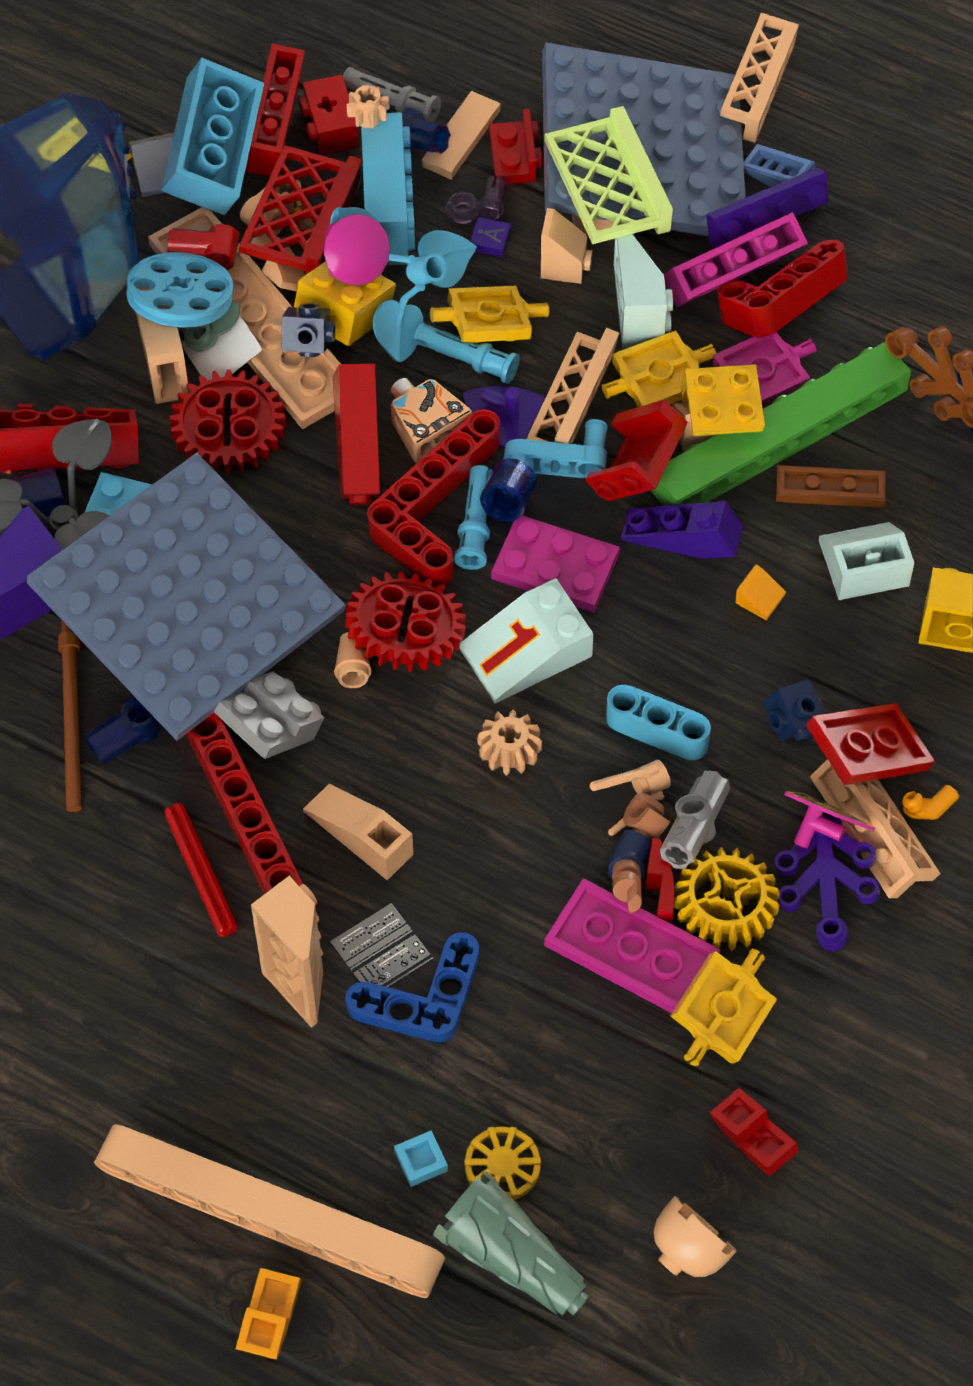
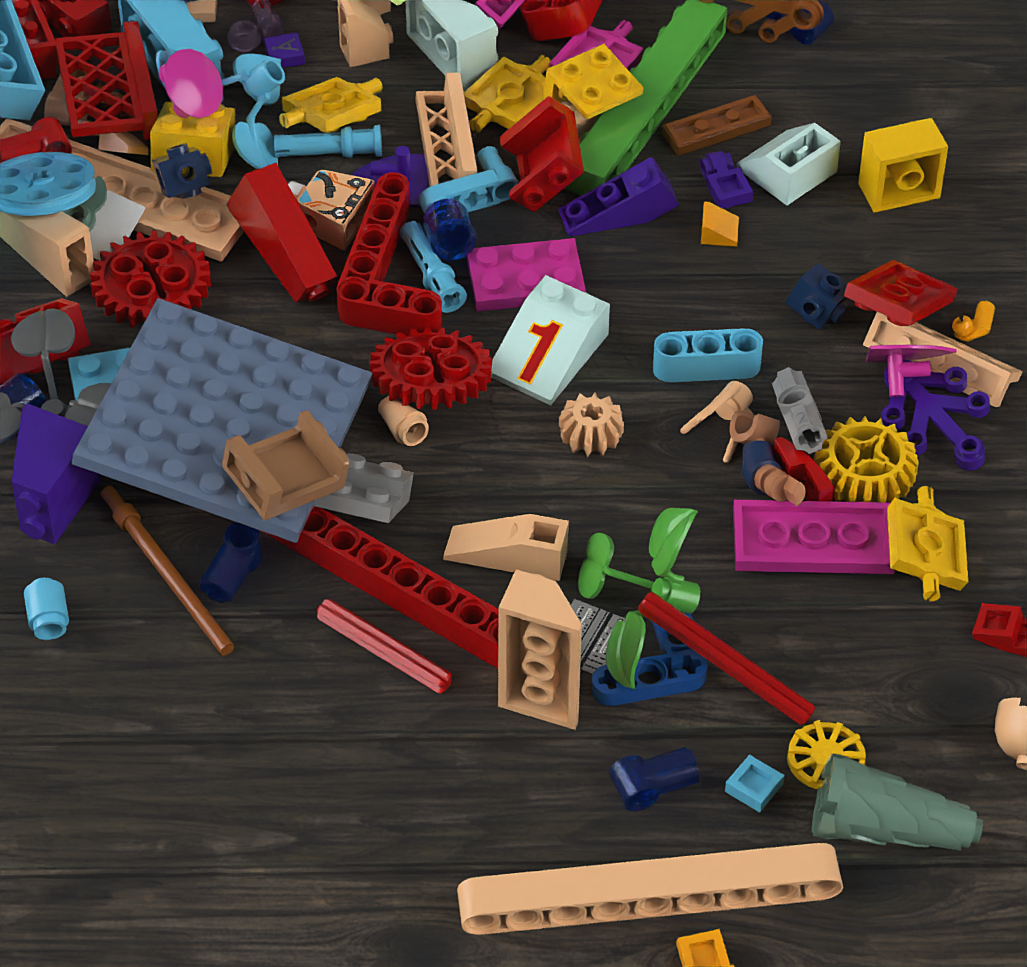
camera: 30 degrees left, 10 degrees down
none -> medium nougat panel [222,410,350,521]
none -> bright green plant [578,508,700,689]
none -> clear blue piece [609,747,700,812]
none -> red axle [638,592,815,725]
none -> dark purple plate [700,151,753,209]

